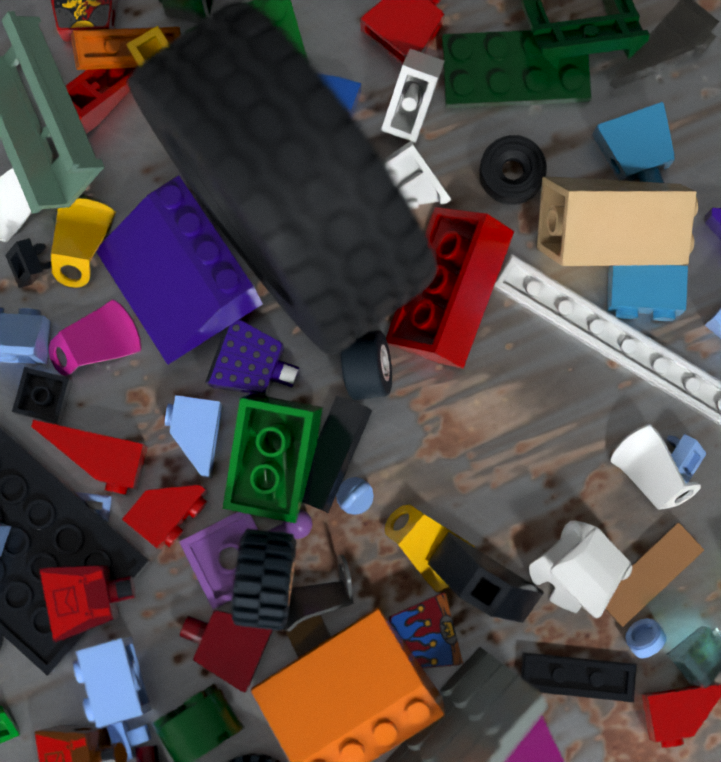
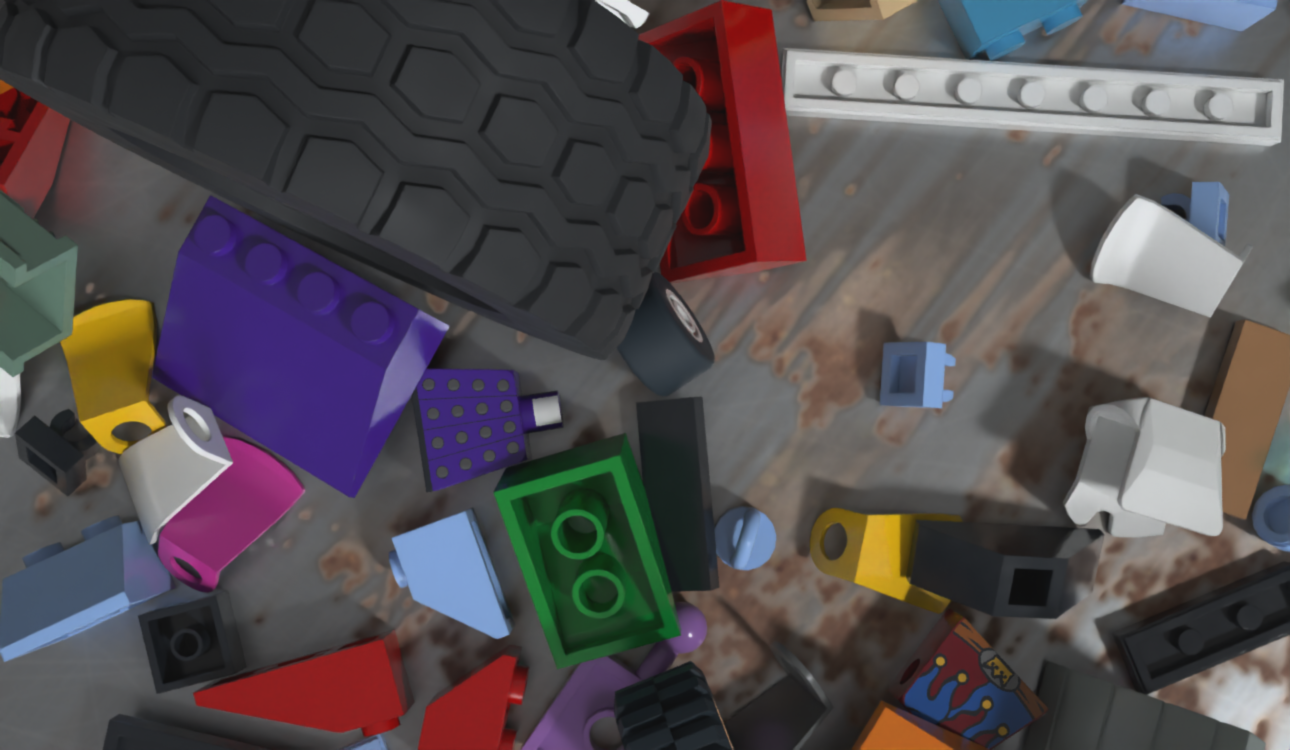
camera: 30 degrees left, 5 degrees up
none -> white piece [118,396,233,545]
none -> light blue tile [880,342,956,408]

